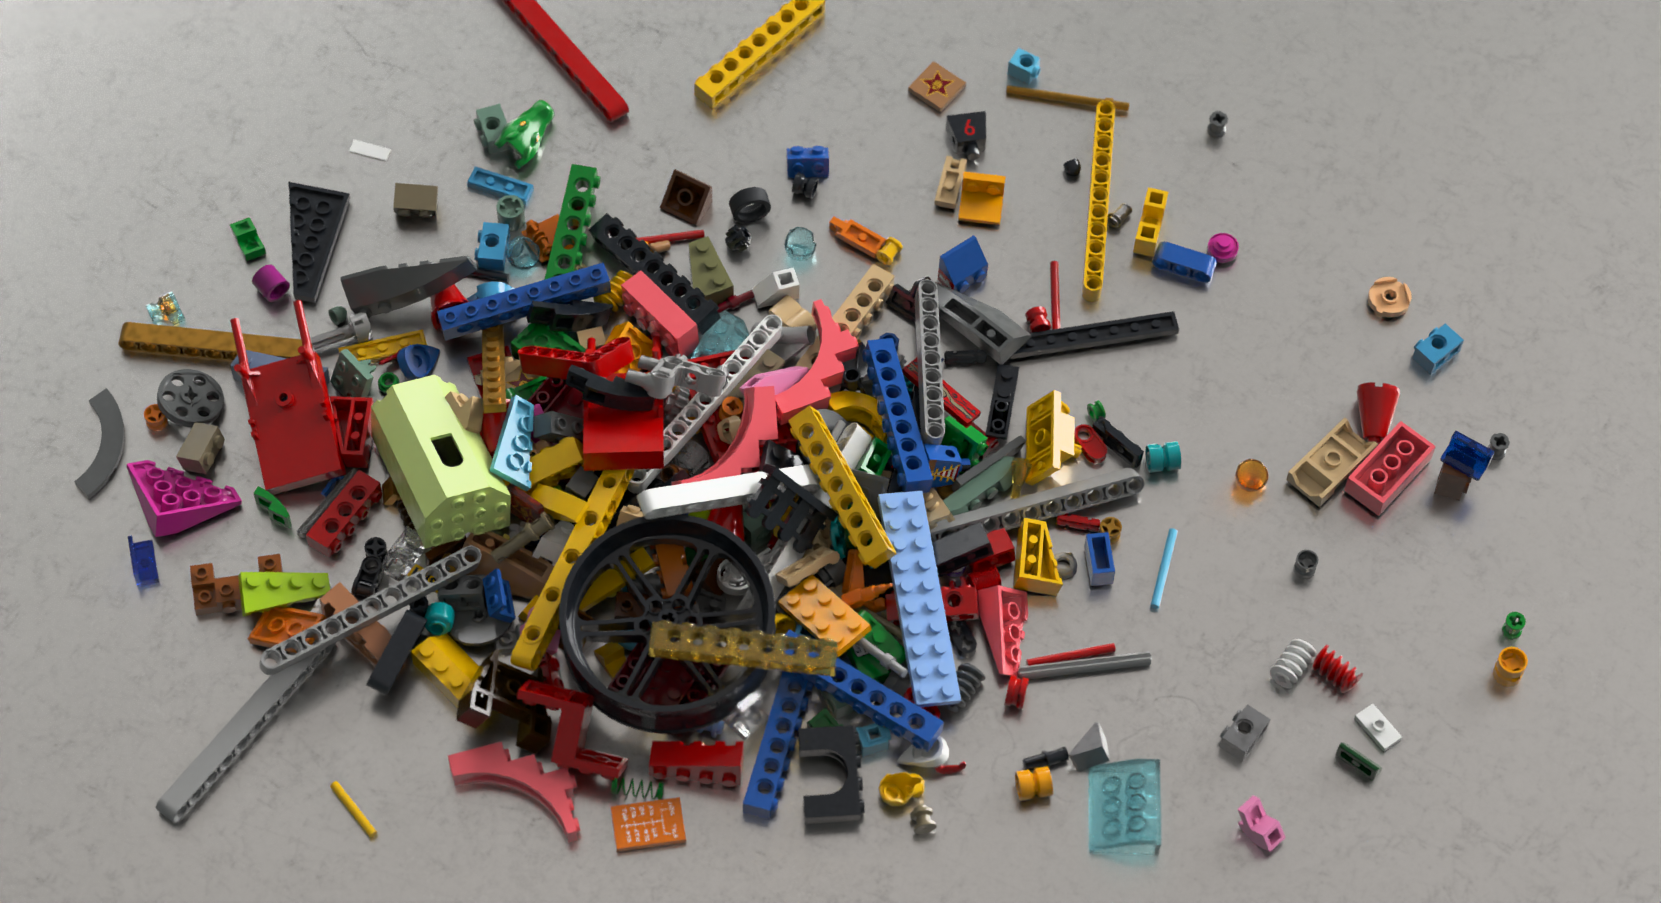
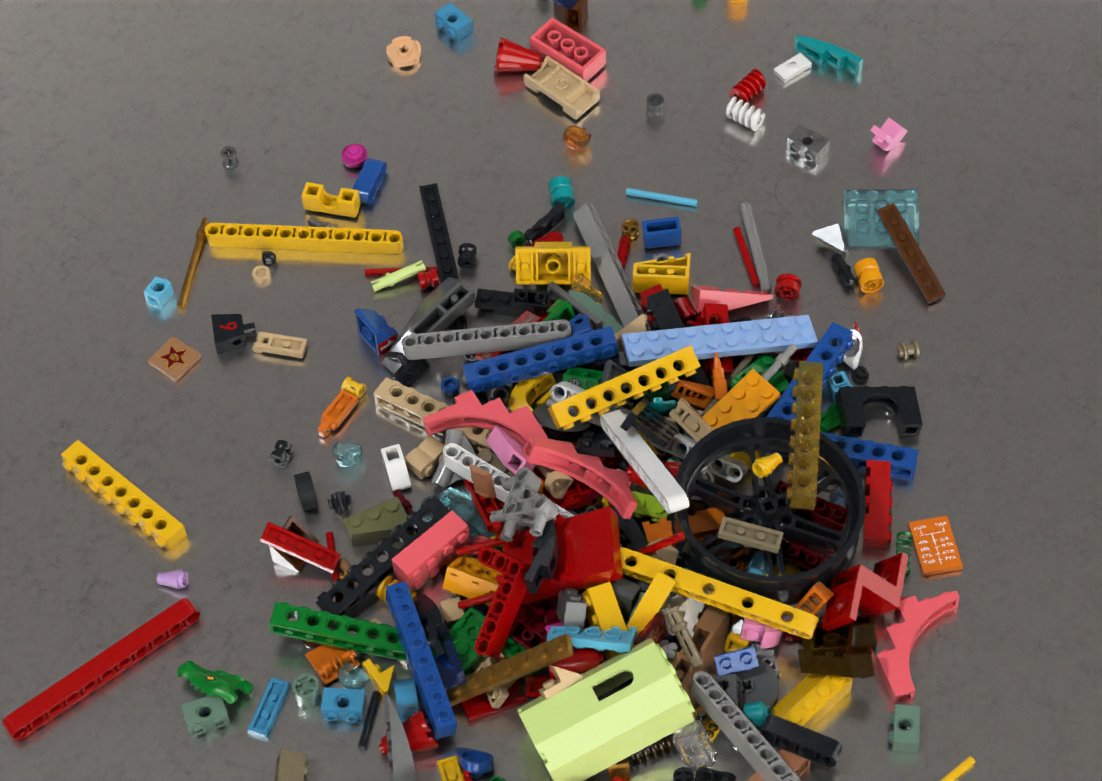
camera: 85 degrees left, 5 degrees down
blue bracket [786,146,829,178] -> none
yellow hair [879,772,925,807] -> none
light orange bracket [958,171,1006,225] -> none
dark green slope [1336,742,1382,780] -> none
none -> lavender cone [157,569,188,589]
none -> tan tile [252,265,271,284]
none -> red tile [259,522,341,574]
none -> yellow slope [362,659,396,699]
none -> yellowish green pin [370,260,426,292]
none -> clear blue panel [433,639,467,691]
none -> black wheel [458,243,477,269]
none -> nougat piece [469,463,496,498]
none -> red bar [626,532,685,564]
none -> dark tan plate [718,516,784,554]
none -> yellow cone [752,452,783,478]
none -> teal slope [794,35,863,75]
none -> orange slope [795,581,834,616]
none -> black piece [852,366,869,383]
none -> reddish brown plate [877,203,946,304]
none -> sand green brick [888,704,920,753]

